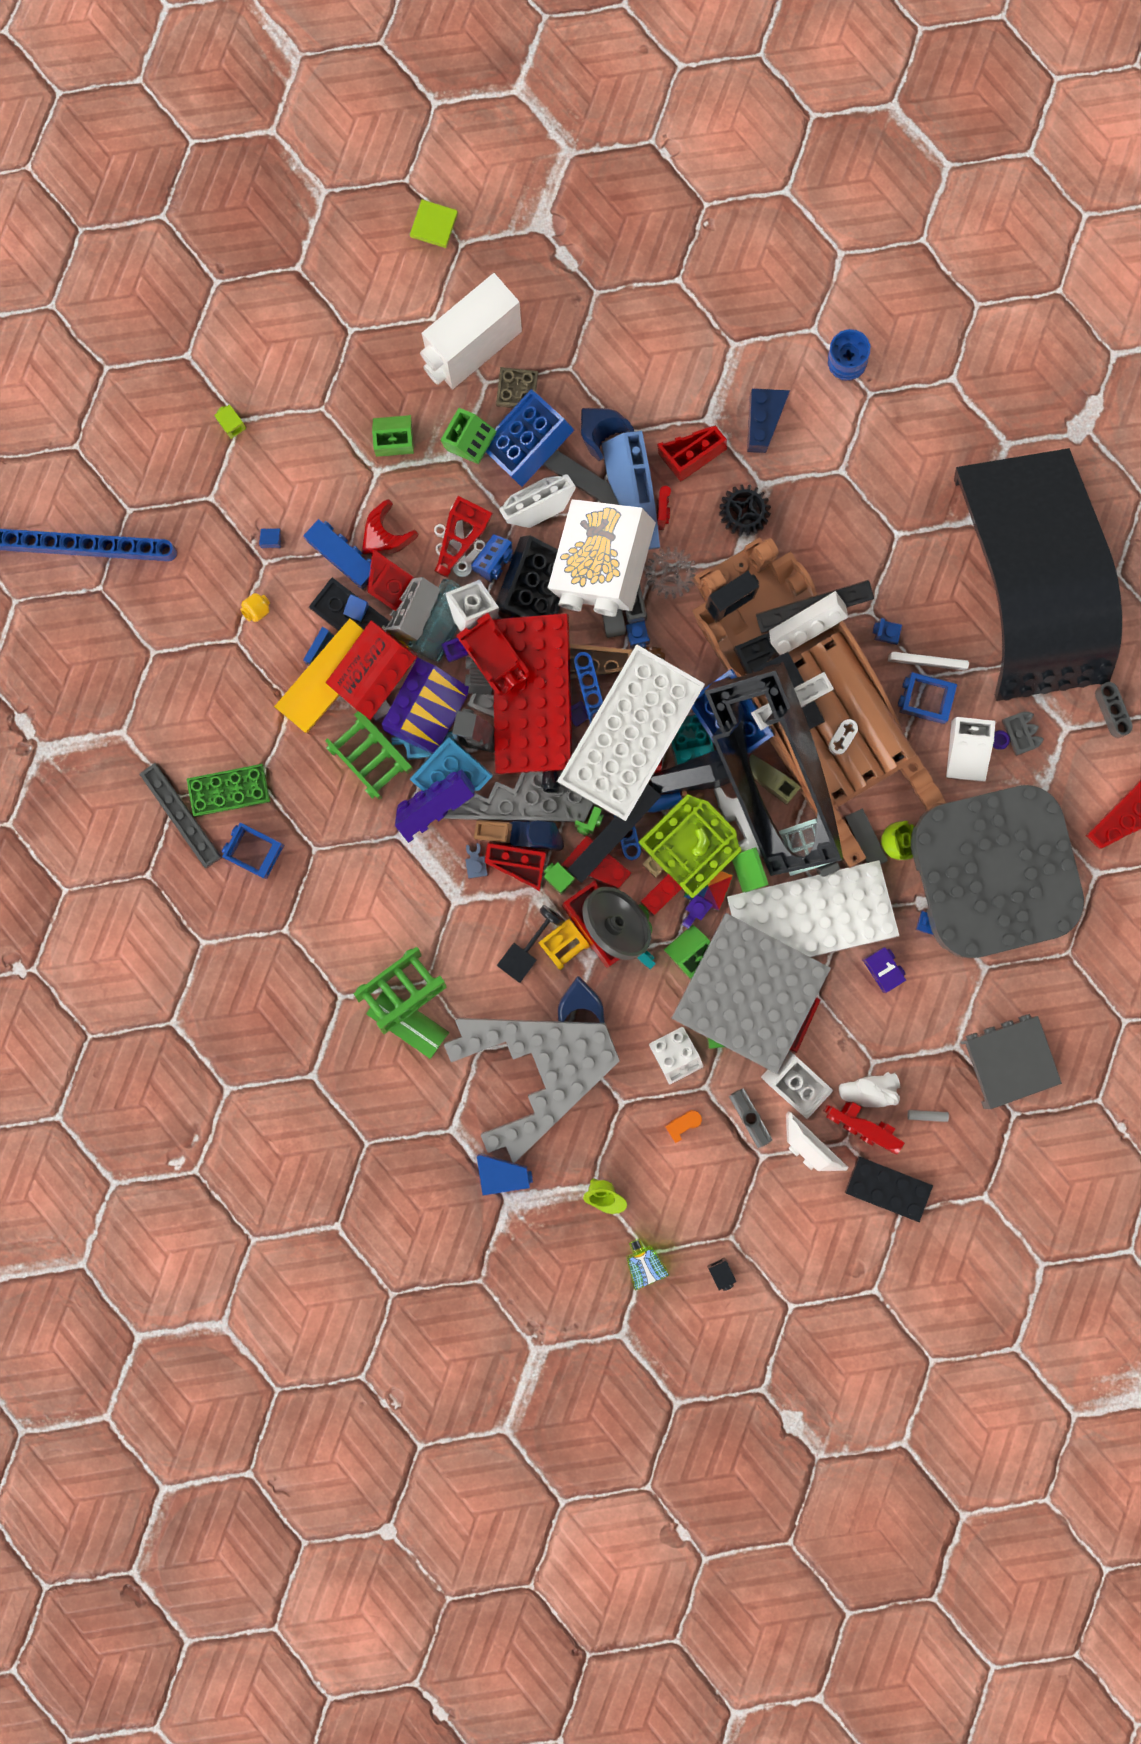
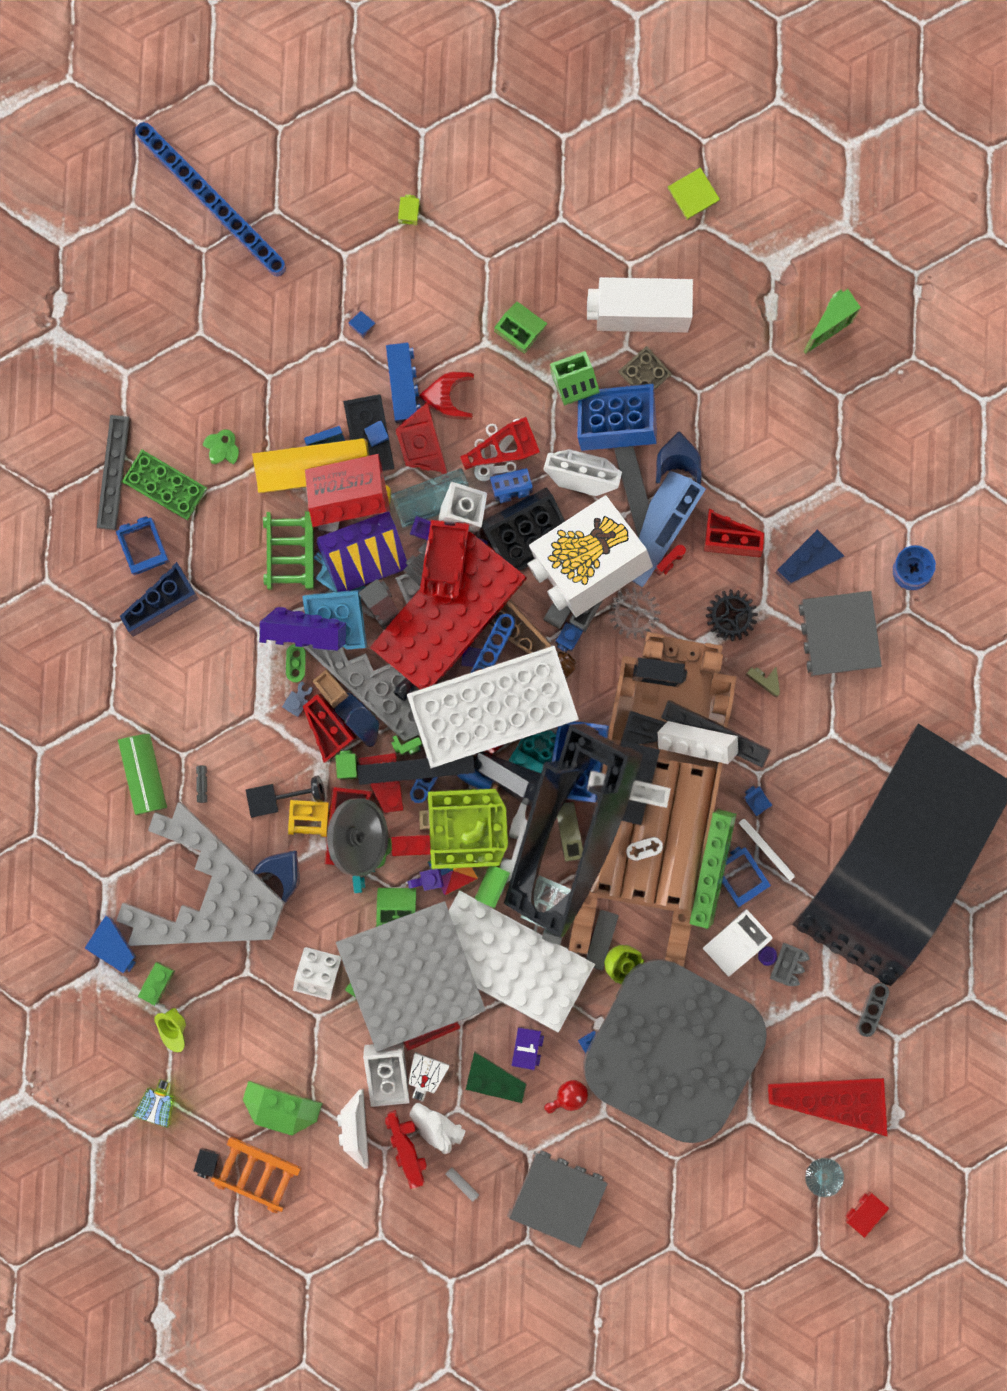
camera: 45 degrees right, 0 degrees up
yellow head [240,593,270,622] -> none
bright green fence [353,947,447,1034] -> none
light grey wedge [382,577,440,641] -> none
orange leg [664,1110,702,1144] -> none
dark grey piece [729,1088,773,1148] -> none
black plate [845,1156,933,1223] -> none
none -> dark blue wedge [119,562,199,637]
none -> bright green brick [138,962,175,1006]
none -> dark grey axle [196,765,207,803]
none -> bright green plate [203,429,239,464]
none -> orange fence [211,1136,302,1213]
none -> bright green wedge [243,1081,322,1136]
none -> bright green plate [286,644,306,683]
none -> white torso [409,1052,450,1101]
none -> dark green wedge [465,1051,526,1103]
none -> red hair [544,1080,588,1114]
none -> bright green brick [689,809,737,929]
none -> olive slope [746,667,780,697]
none -> dark grey panel [799,591,882,677]
none -> bright green slope [803,289,861,354]

